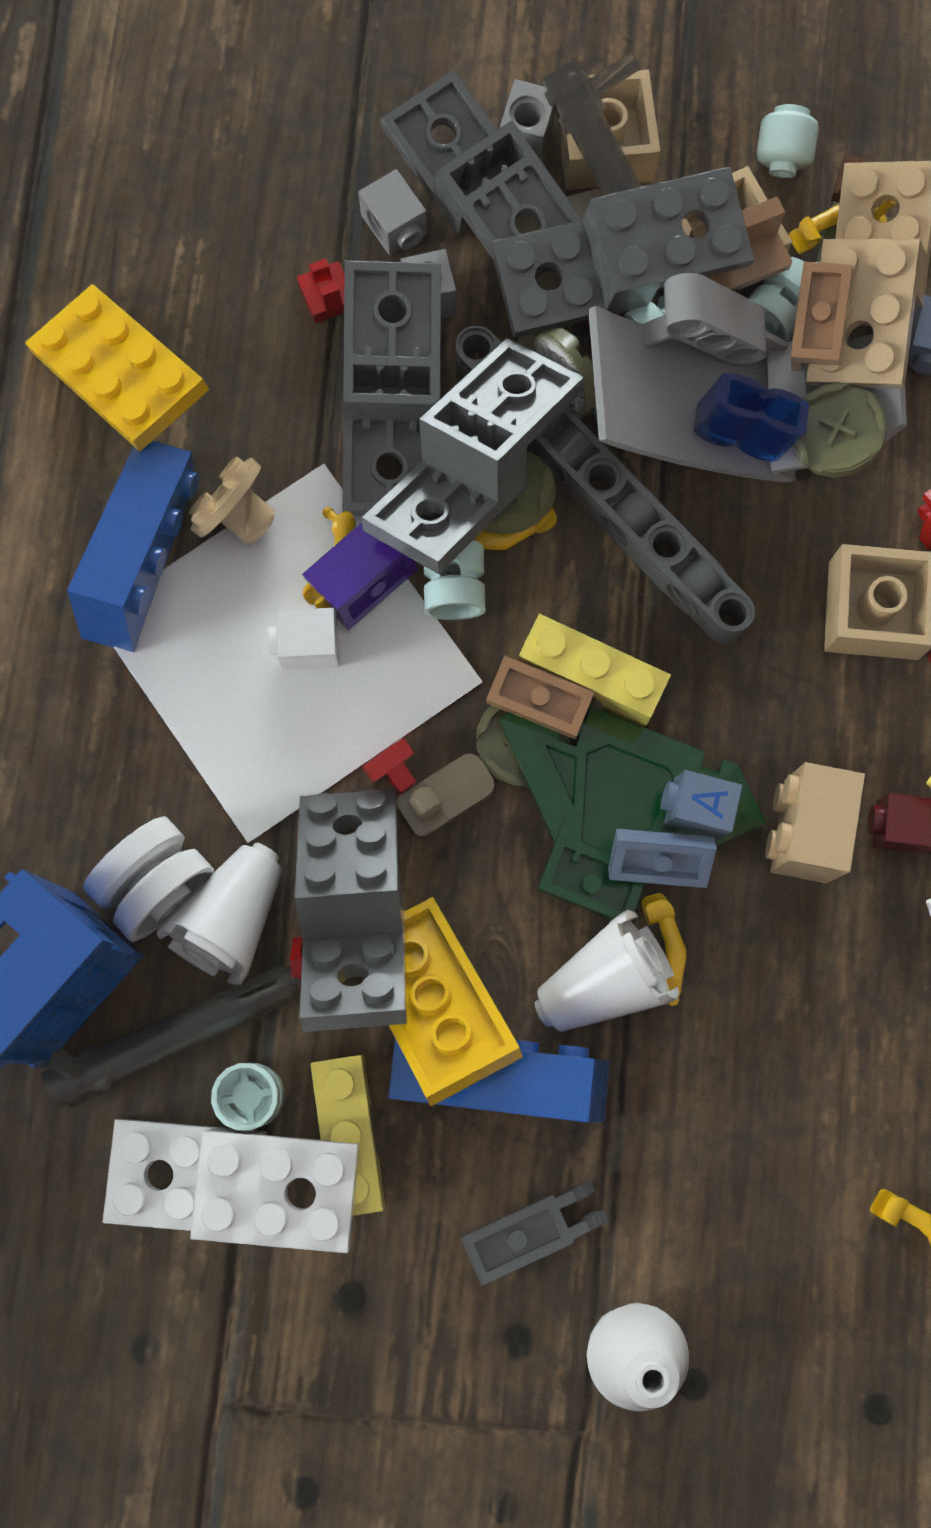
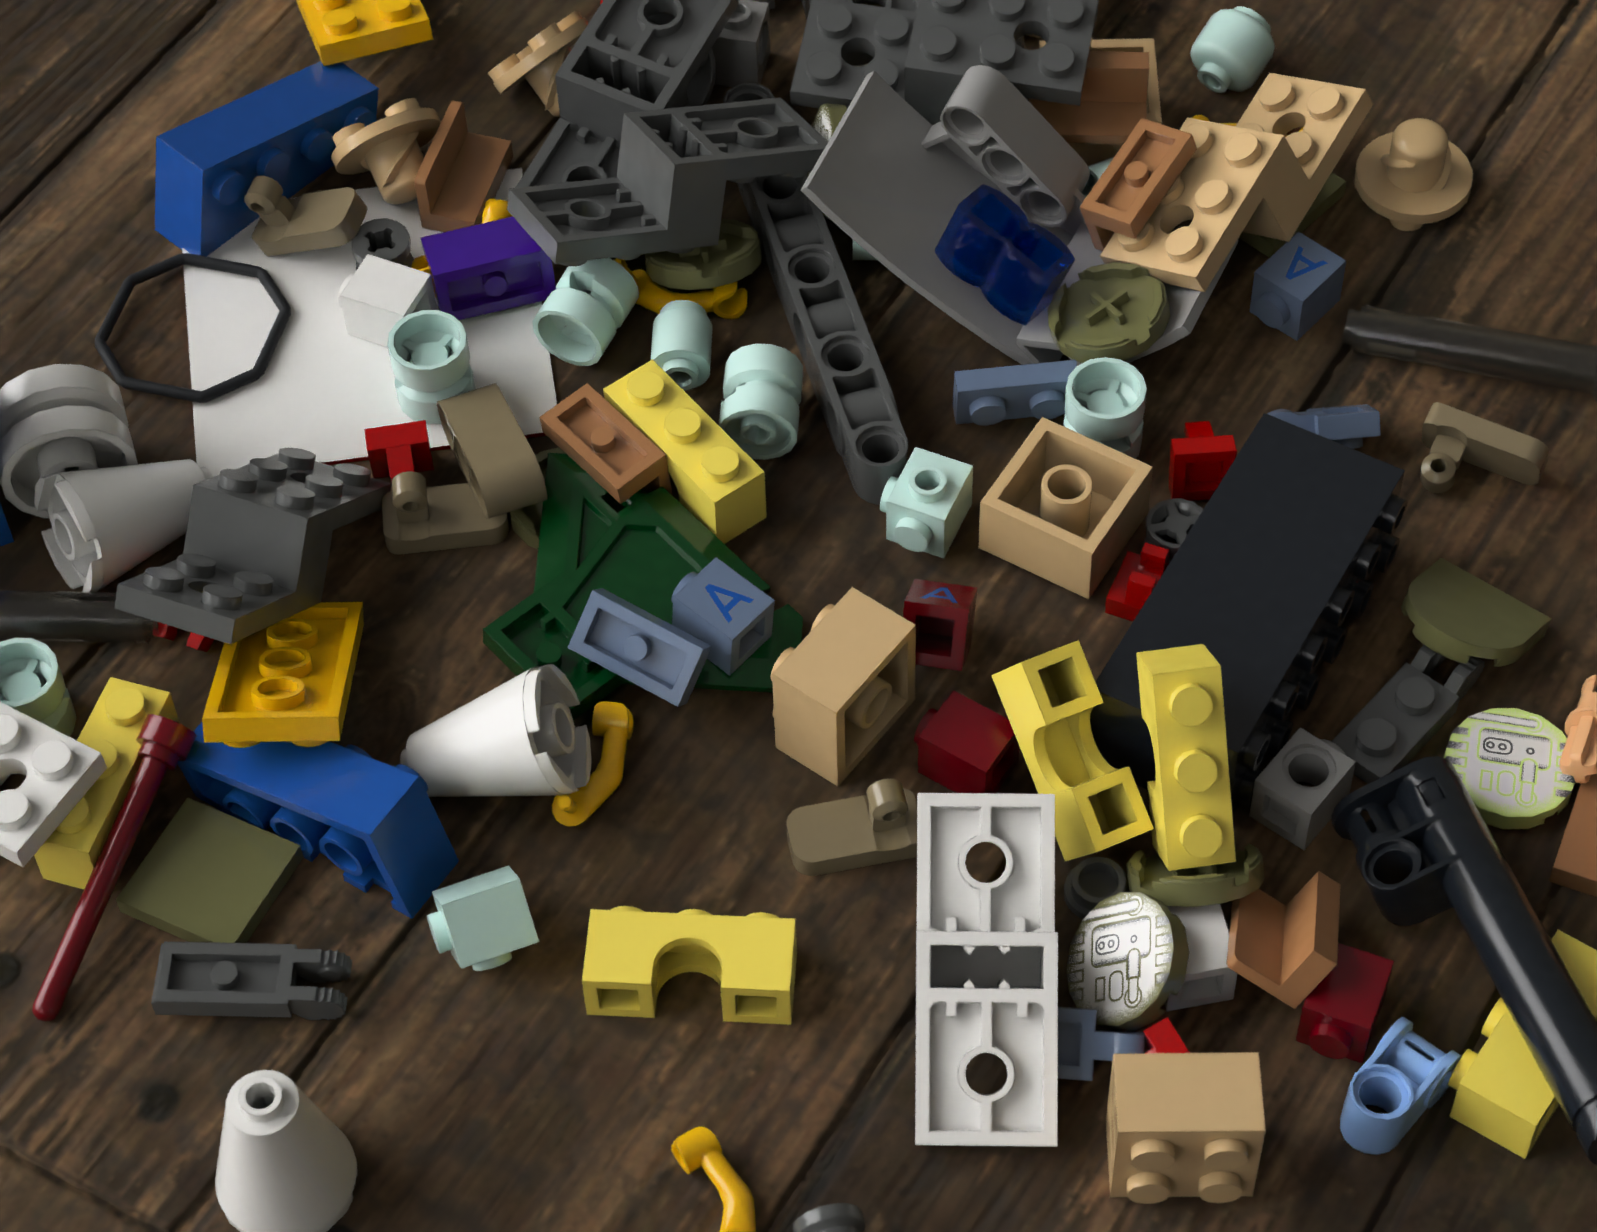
camera: 30 degrees right, 25 degrees down
none -> dark red piece [32,714,197,1022]
none -> black piece [95,253,291,403]
none -> olive tile [116,797,304,943]
none -> dark tan piece [244,176,367,256]
none -> dark grey wheel [351,218,414,270]
none -> light aqua wheel [387,310,475,424]
none -> medium nougat panel [414,100,513,232]
none -> light aqua brick [427,865,539,971]
none -> dark tan beam [437,383,547,519]
none -> tan plate [488,10,588,117]
none -> light yellow arch [582,906,797,1025]
none -> light aqua brick [651,300,713,391]
none -> light aqua wheel [719,343,803,460]
none -> dark tan piece [786,779,917,876]
none -> light aqua brick [880,447,973,558]
none -> dark red brick [903,579,978,671]
none -> sand blue plate [953,360,1077,426]
none -> light aqua wheel [1063,357,1147,459]

